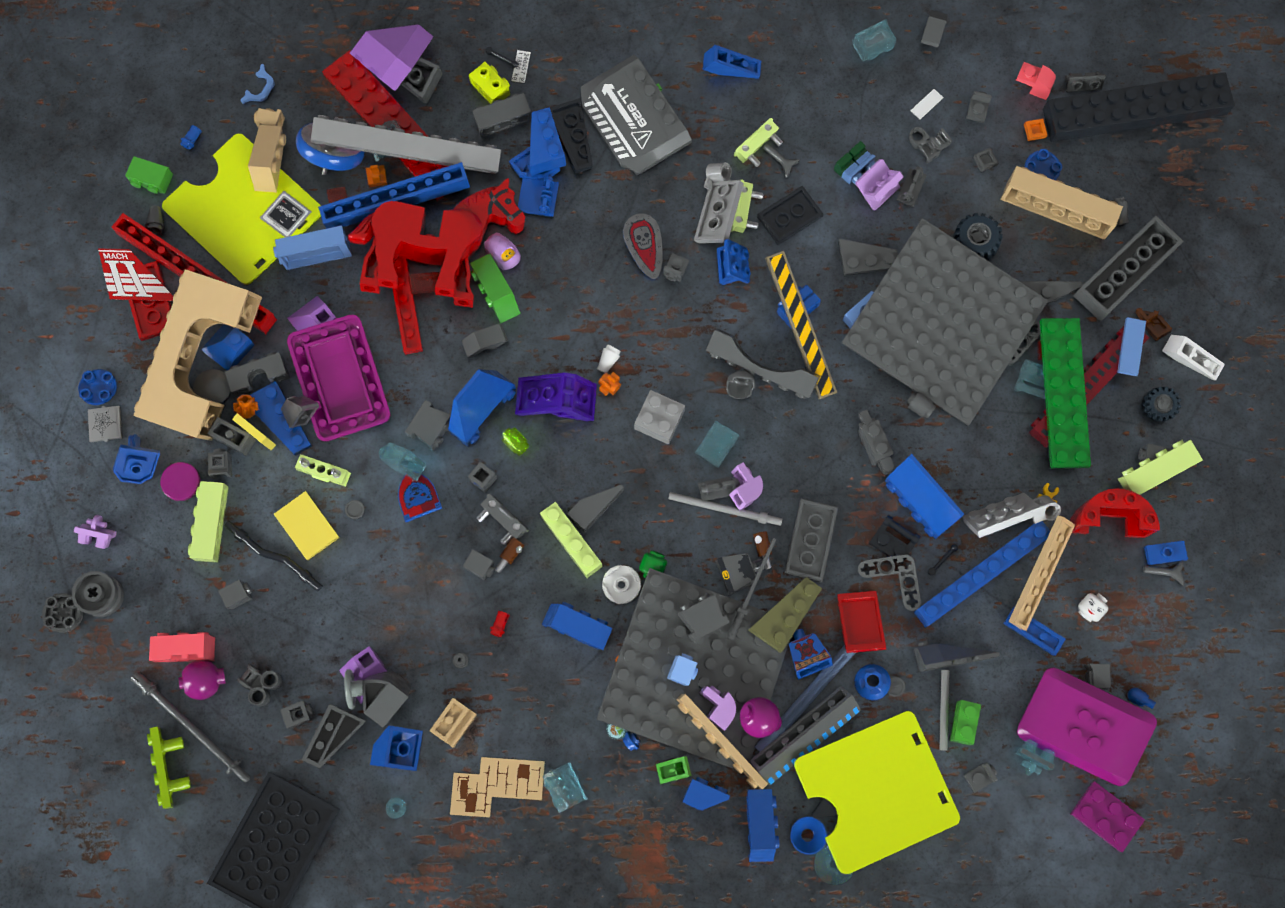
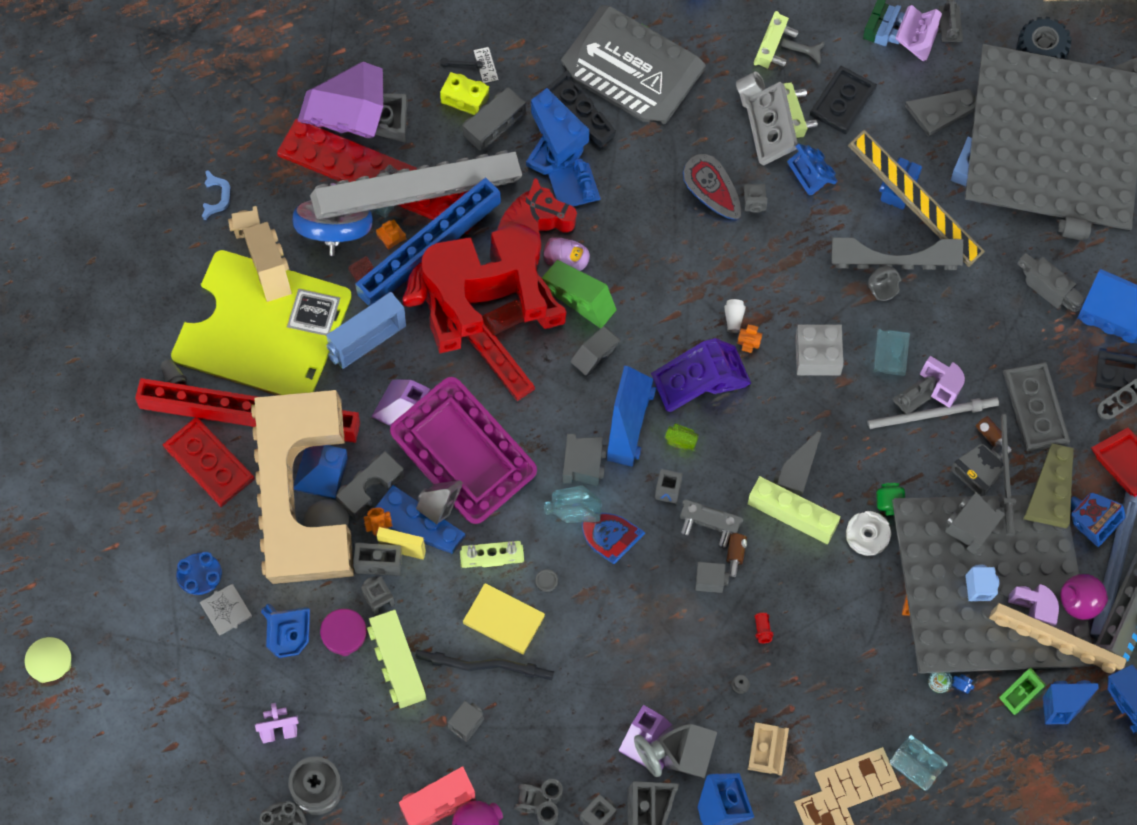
camera: 25 degrees left, 10 degrees down
sticker [98,248,173,301] -> none
bright green brick [125,156,173,194] -> none
blue pin [180,125,202,150] -> none
blue wedge [542,602,613,650] -> none

